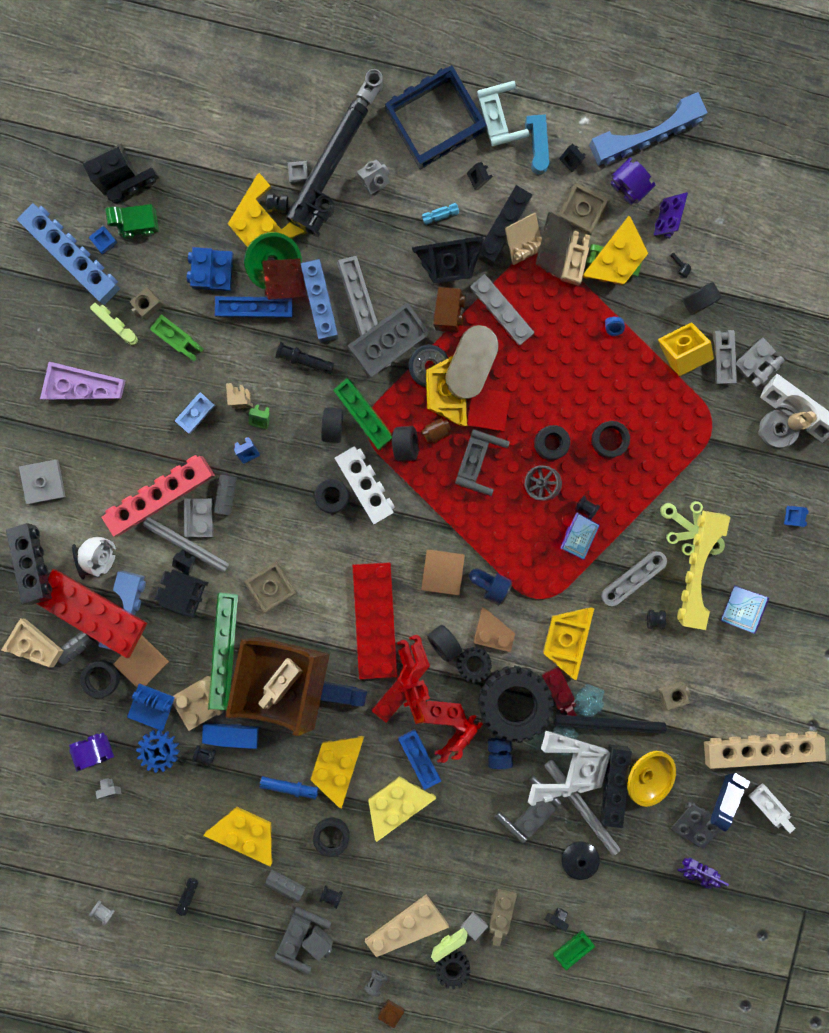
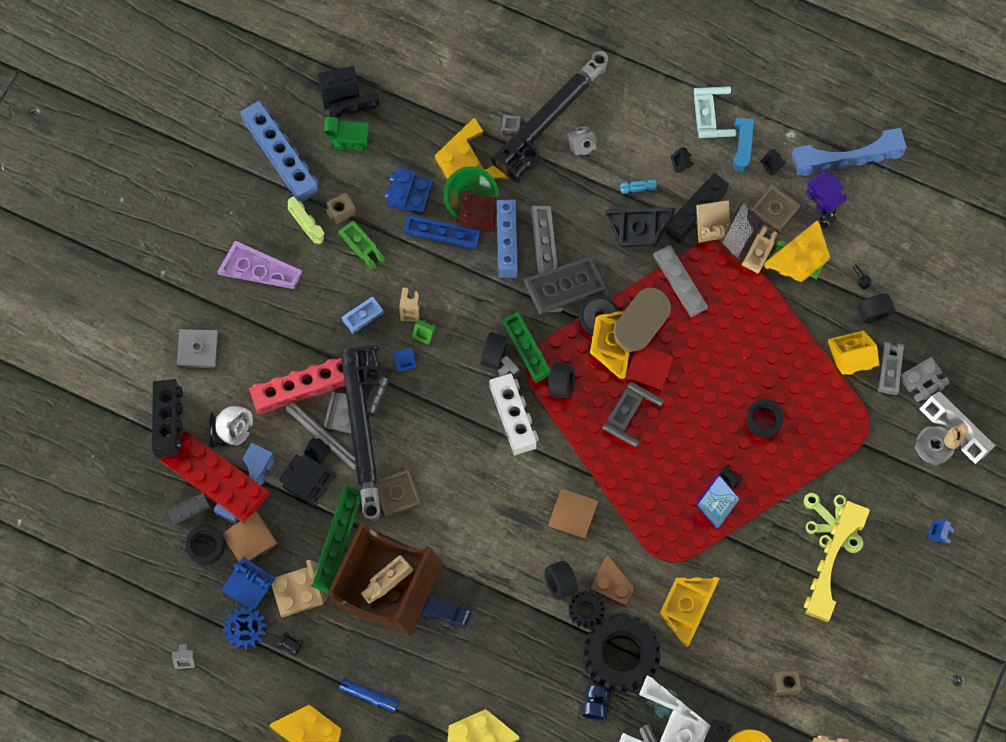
camera: 10 degrees right, 20 degrees down
tan wing [1,618,63,667] -> none
dark purple brick [69,733,114,772] -> none
blue tile [89,225,118,254] -> none
blue slope [202,723,259,749] -> none
black wheel [266,193,288,215] -> none
black pin [275,342,335,375] -> none
yellow wing [311,736,364,808] -> none
black tyre [314,479,349,513] -> none
red plate [352,562,397,679] -> none
red plate [372,679,419,723] -> none
dark blue window [385,65,487,170] -> none
red piece [397,635,483,764] -> none
blue plate [398,729,441,790] -> none
reddish brown brick [422,418,452,444] -> none
reddish brown brick [433,287,466,332] -> none
dark blue piece [469,568,512,606] -> none
dark grey wheel [525,466,562,501] -> none
black tyre [534,425,570,460] -> none
dark red hinge [541,666,577,716] -> none
black axle [554,715,667,734] -> none
clear light blue brick [574,684,605,717] -> none
light grey plate [601,551,667,606] -> none
blue tile [605,317,625,336] -> none
black wheel [647,609,666,630] -> none
dark purple hinge [654,192,688,239] -> none
piece [720,585,769,634] -> none
none -> black piece [341,345,382,522]
none -> light grey tile [498,356,520,379]
none -> black plate [819,211,837,228]

